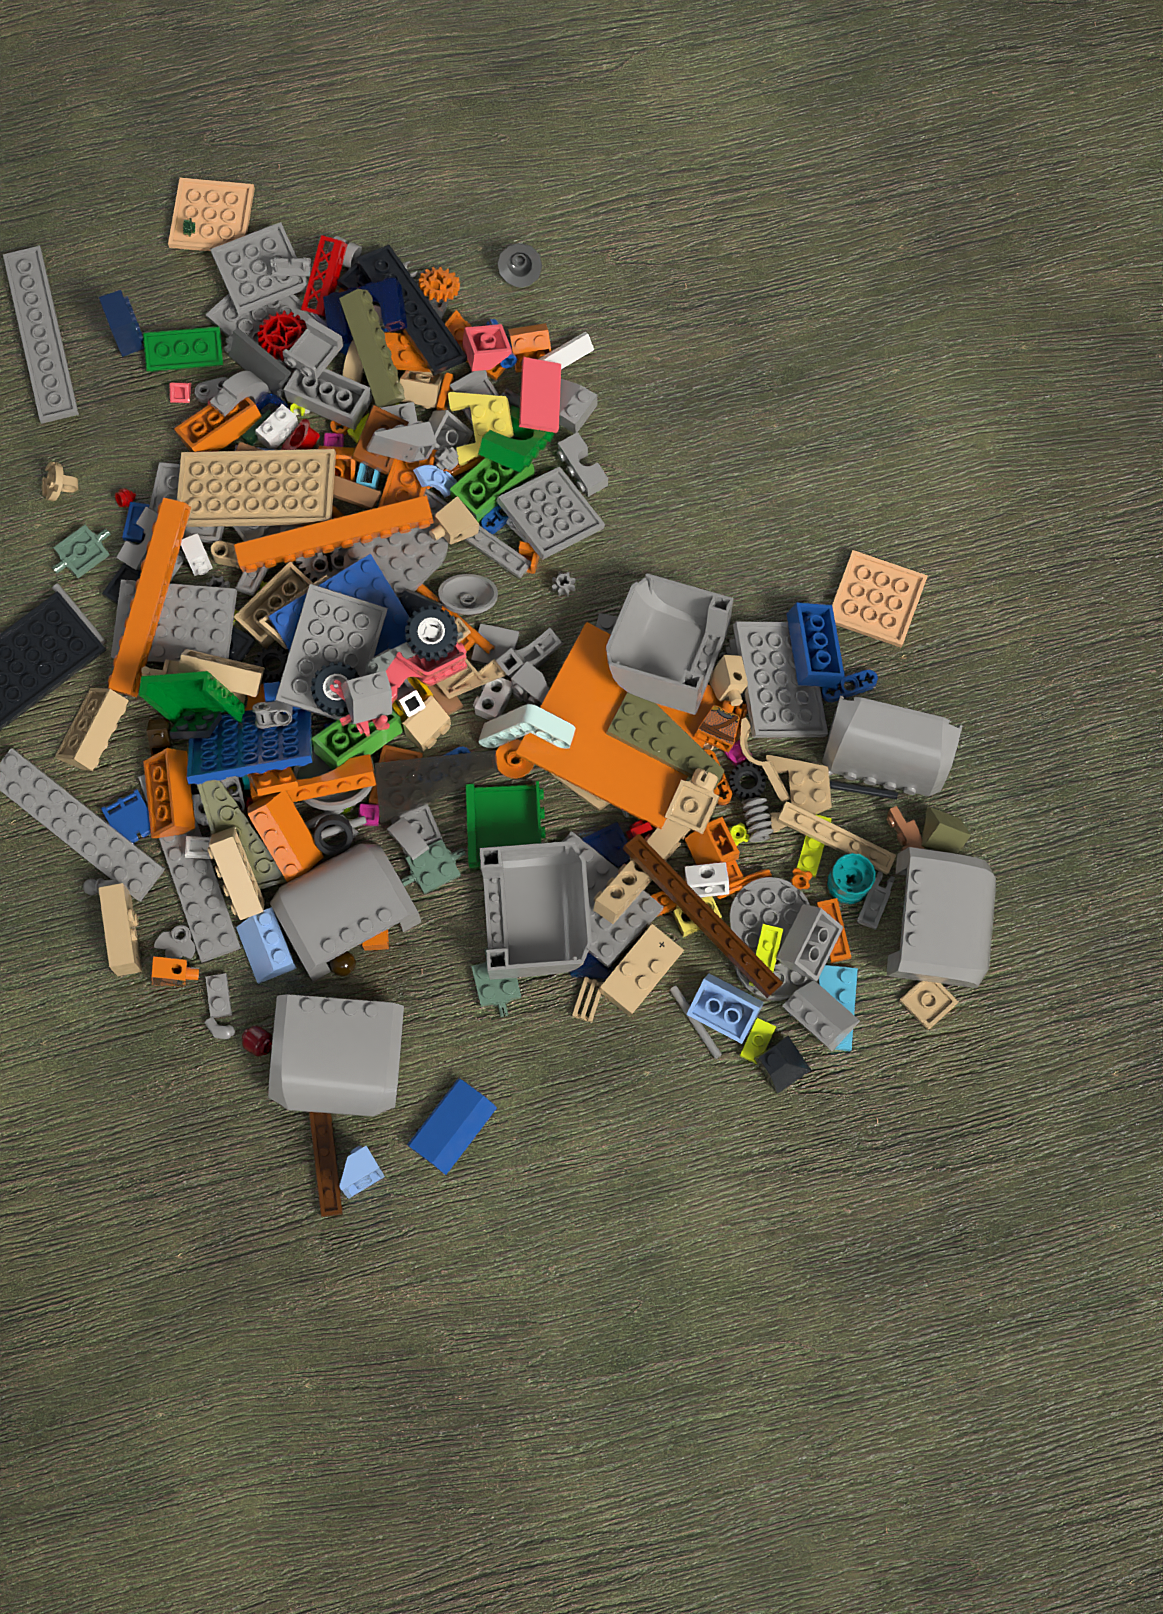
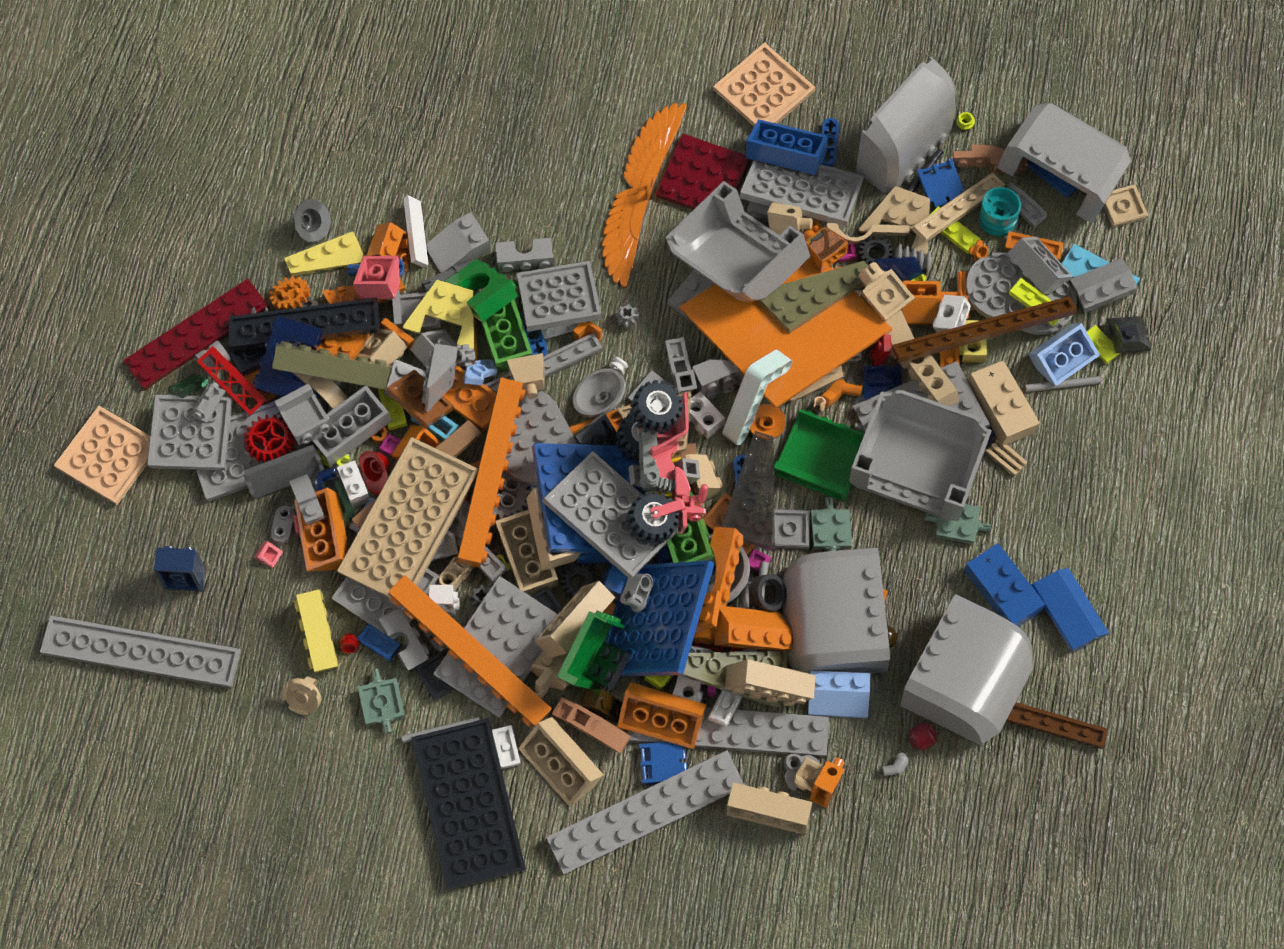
camera: 65 degrees left, 5 degrees down
light grey axle [83,878,118,895] -> none
green tile [143,327,224,372] -> none
clear green plate [183,218,195,237] -> none
light grey plate [205,973,232,1018] -> none
light blue slope [339,1146,385,1199] -> none
light grey slope [341,670,392,725] -> none
light grey slope [387,817,429,860] -> none
coral tile [519,357,561,433] -> none
olive slope [921,807,971,854] -> none
none -> dark red plate [123,278,269,390]
none -> clear green tile [168,374,208,398]
none -> light yellow wing [284,231,364,276]
none -> light yellow wedge [294,590,339,673]
none -> white plate [492,725,521,769]
none -> nougat slope [552,697,631,754]
none -> orange piece [602,103,687,288]
none -> white bush [609,357,628,375]
none -> dark red plate [656,134,750,210]
none -> tan bracket [794,756,823,791]
none -> orange arm [813,379,862,411]
none -> clear blue wing [874,256,924,282]
none -> blue plate [916,158,964,209]
none -> neon yellow plate [956,112,975,130]
none -> blue brick [964,543,1045,627]

